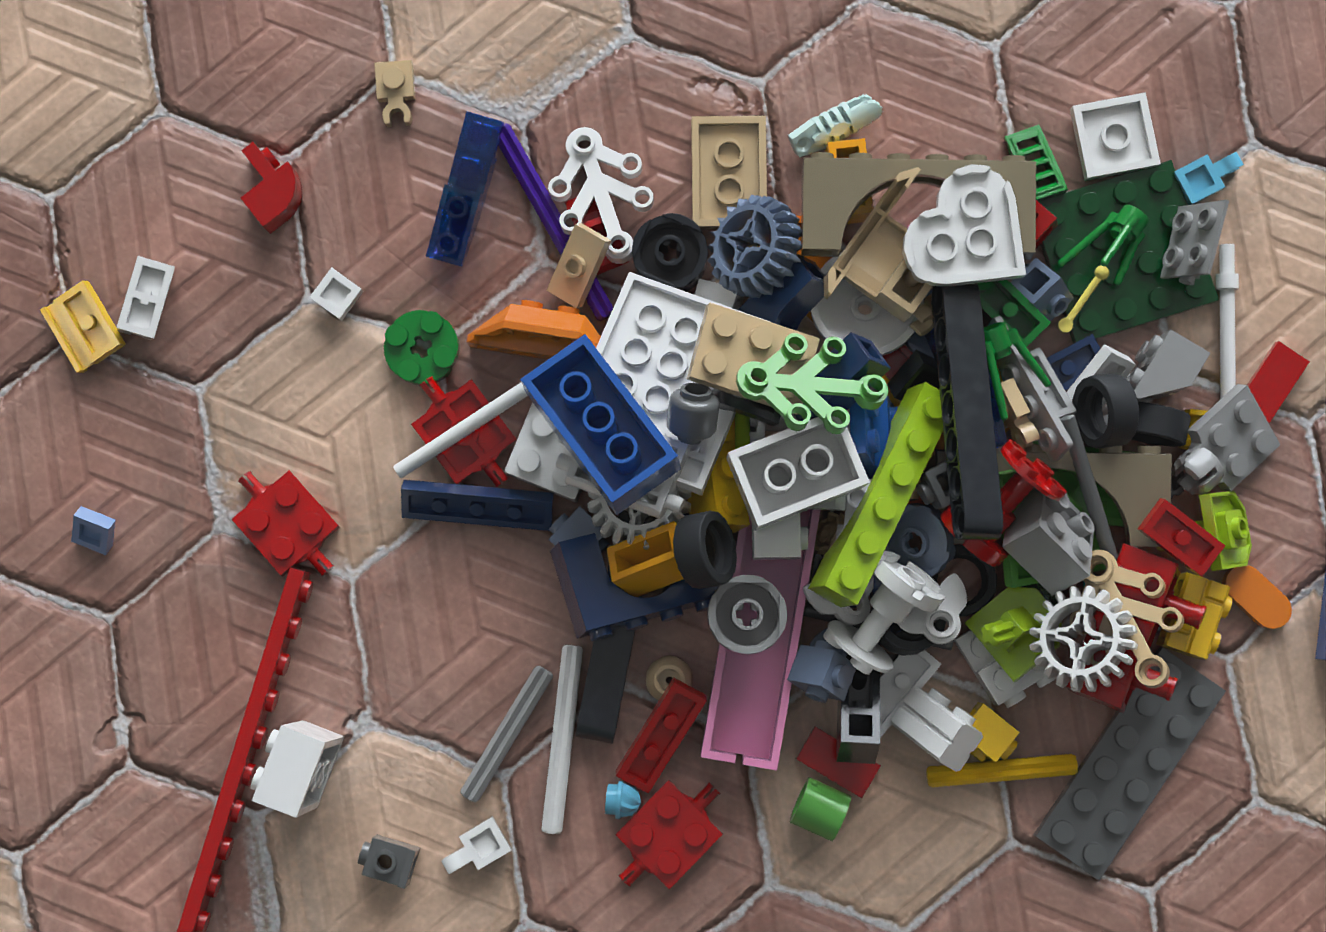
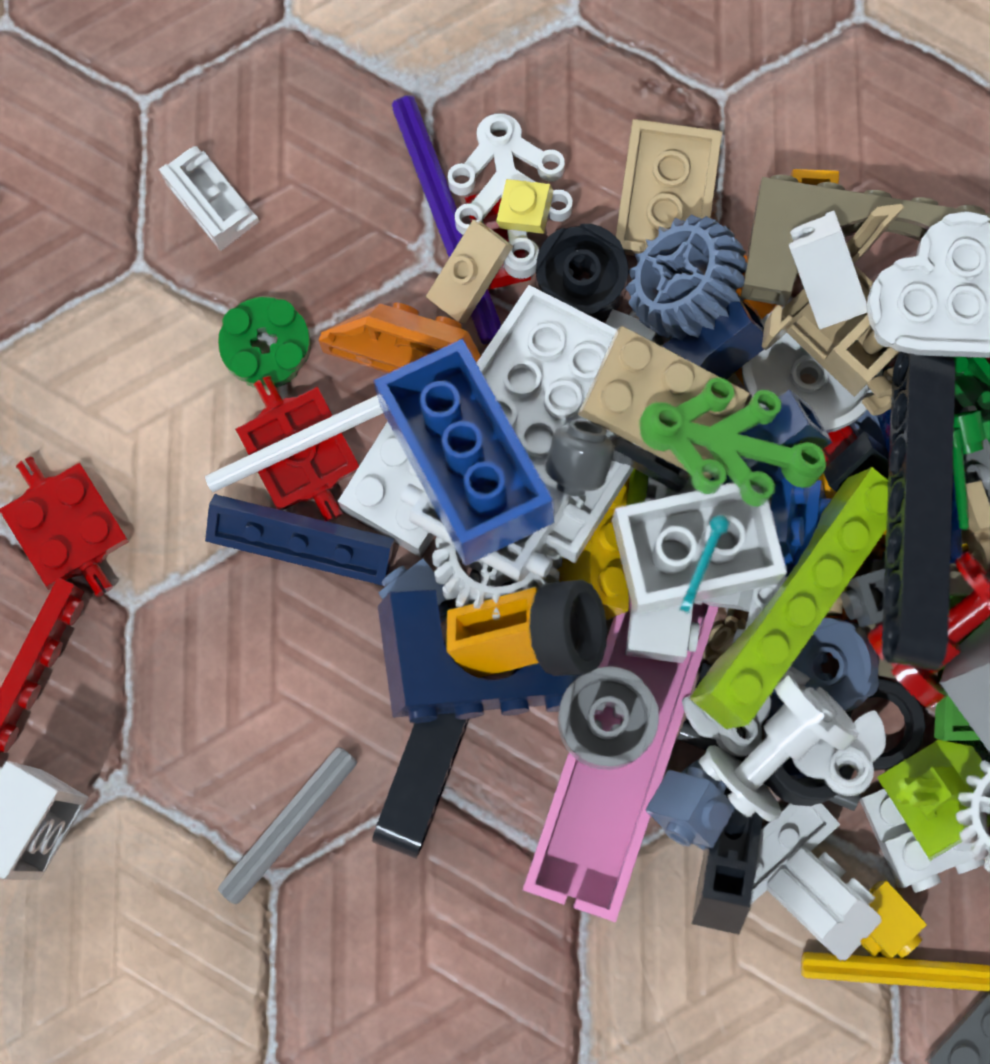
camera: 10 degrees right, 5 degrees down
red brick [240,142,302,234] -> none
white plate [310,267,364,321] -> none
dark grey brick [358,834,421,889] -> none
tan plate [374,60,416,127] -> none
clear blue slope [426,111,504,267] -> none
white plate [441,816,512,874] -> none
white axle [541,645,583,834] -> none
medium azure plate [605,781,641,819] -> none
red plate [615,780,723,890] -> none
red plate [616,677,707,794] -> none
tan plate [646,656,693,701] -> none
light aqua hinge [788,94,883,157] -> none
bright green piece [789,777,852,841] -> none
red tile [795,726,881,798] -> none
none -> white hinge [159,146,260,251]
none -> light yellow plate [496,179,554,234]
none -> teal hinge [679,515,730,613]
none -> white hinge [789,211,867,330]

